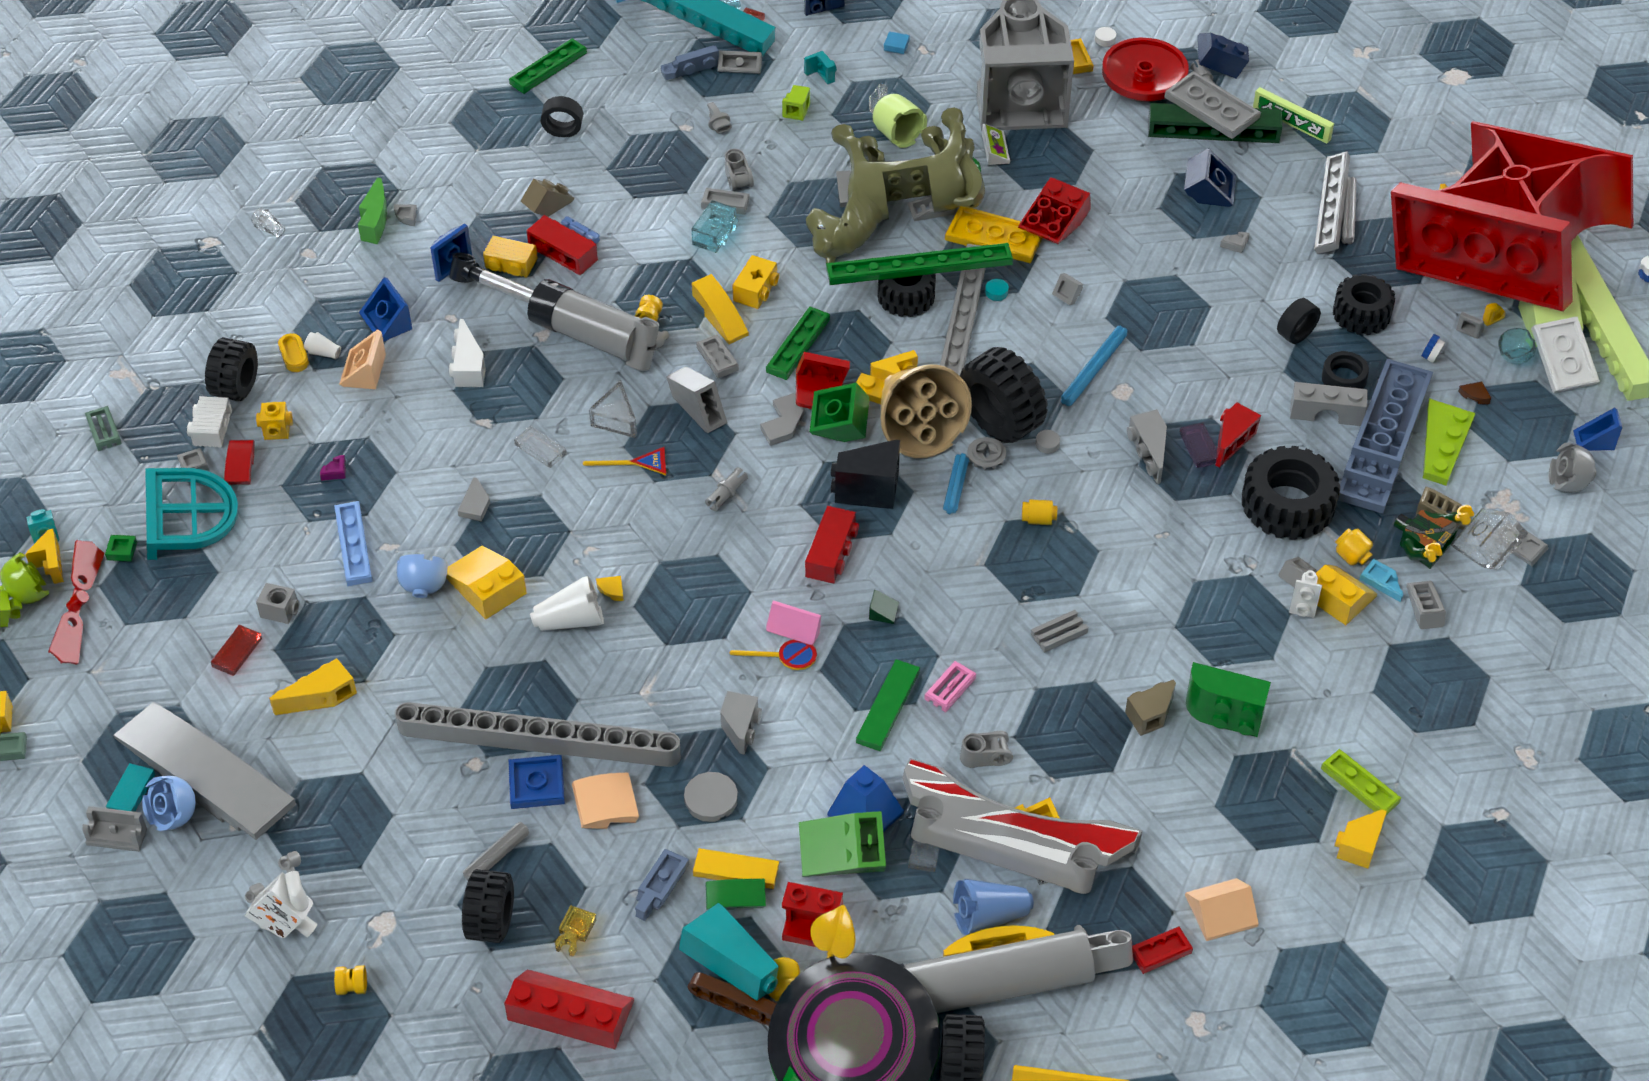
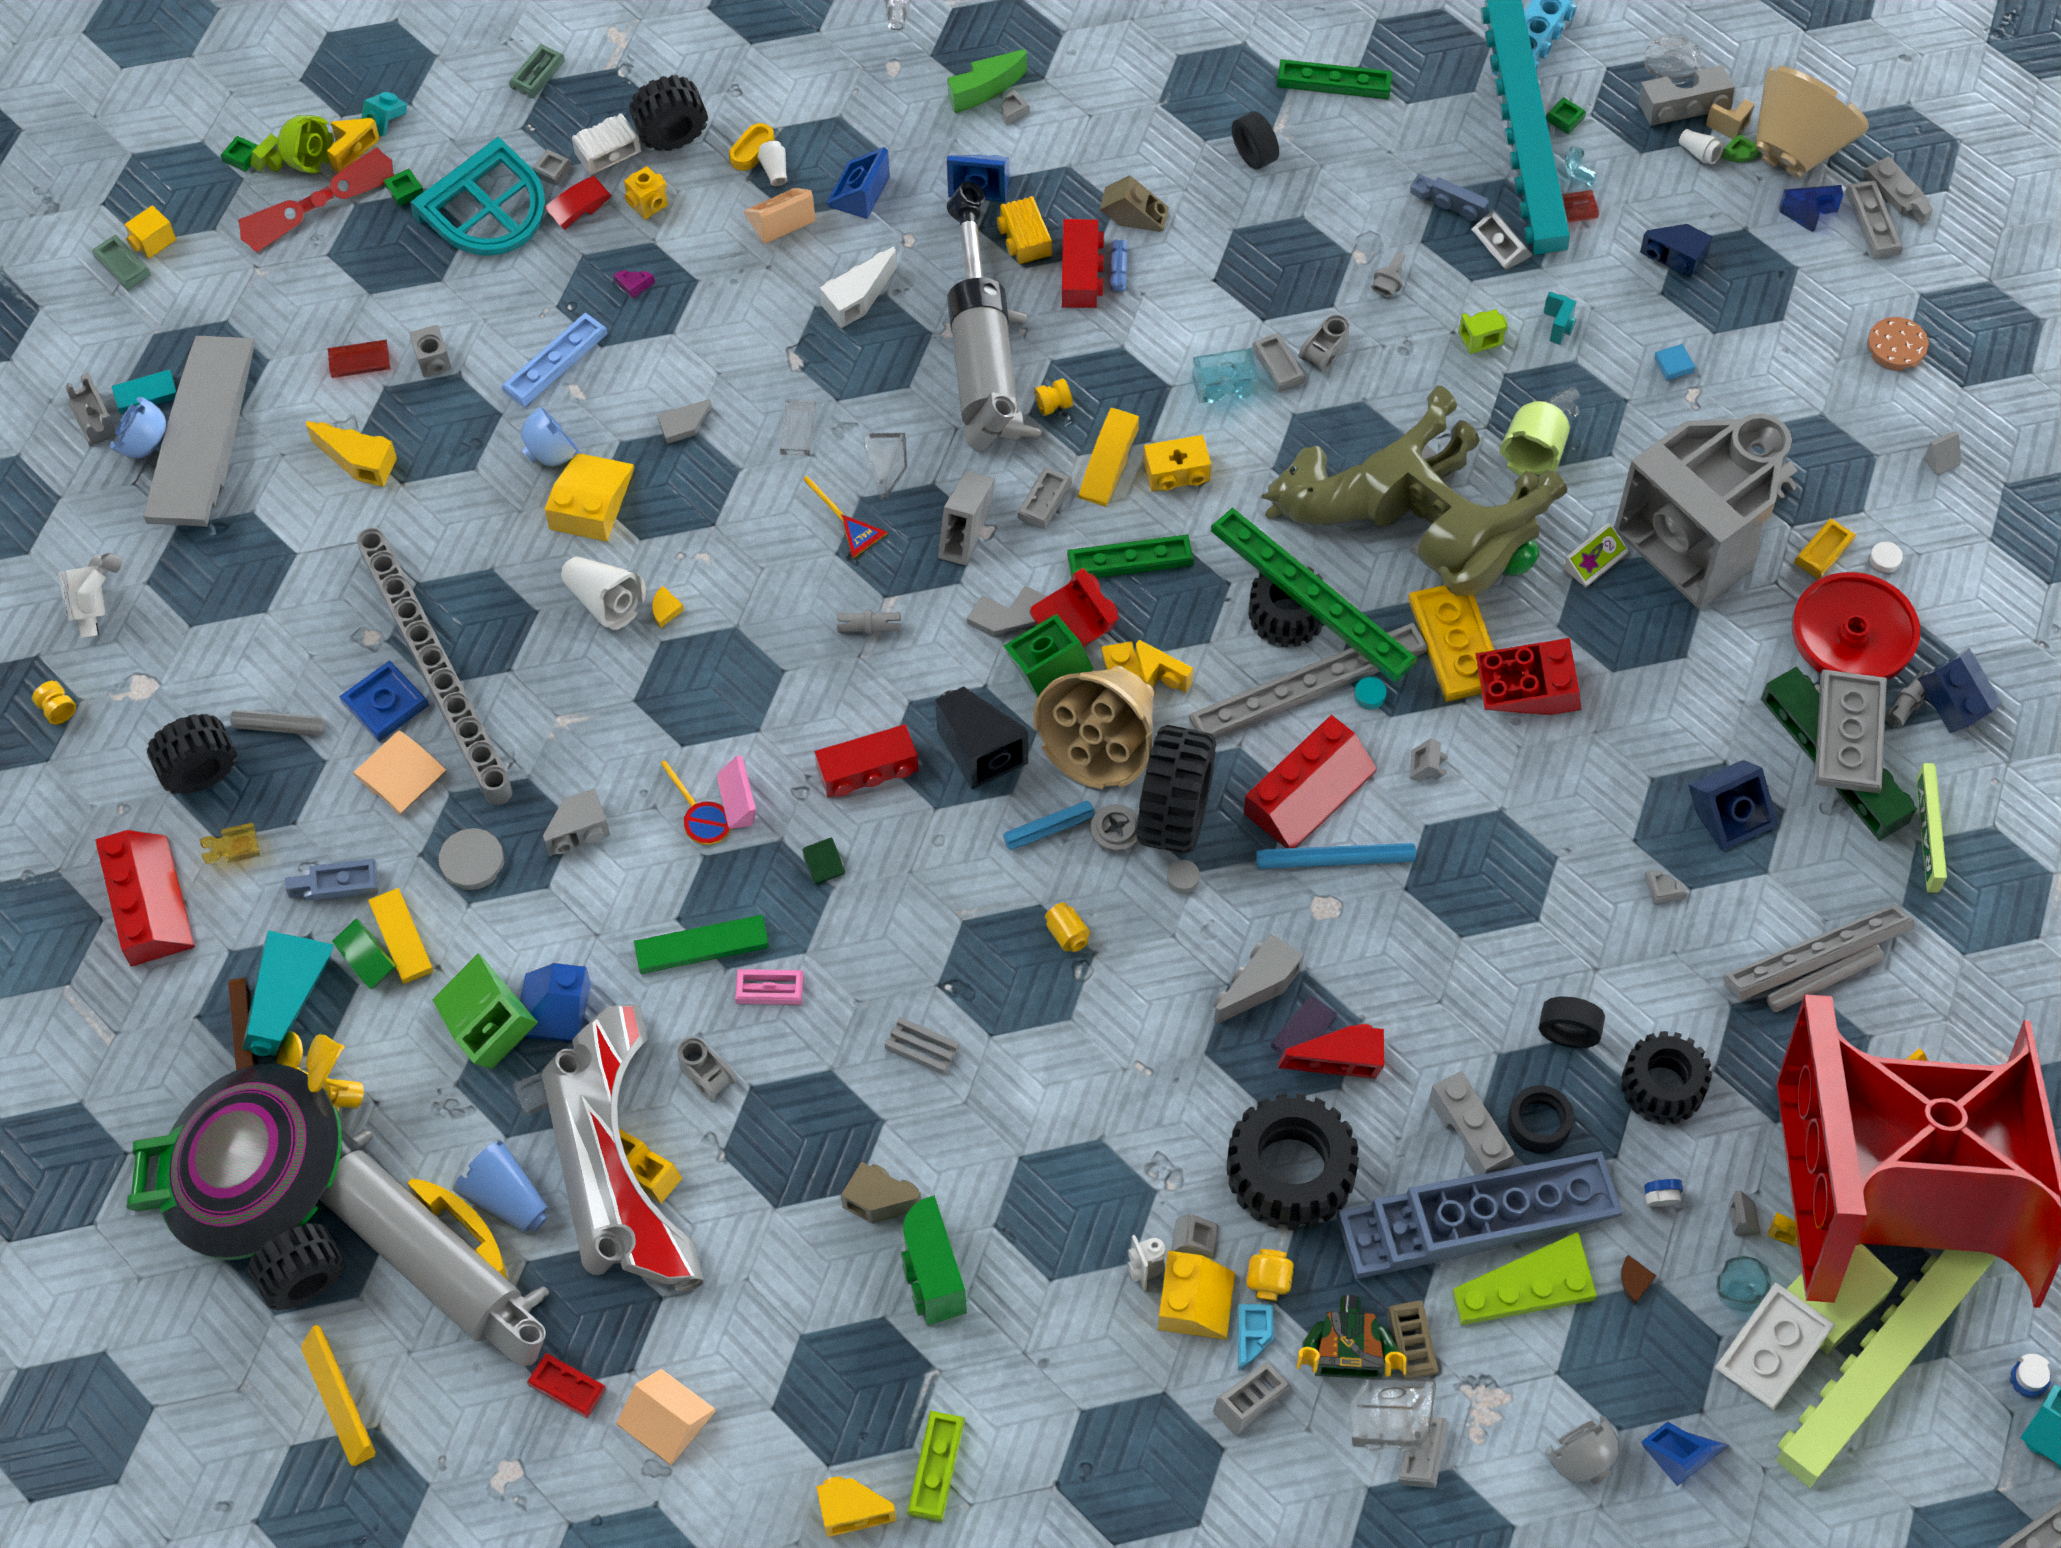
camera: 55 degrees right, 10 degrees up
red panel [782,882,843,947] -> none
none -> slope [1244,714,1377,848]

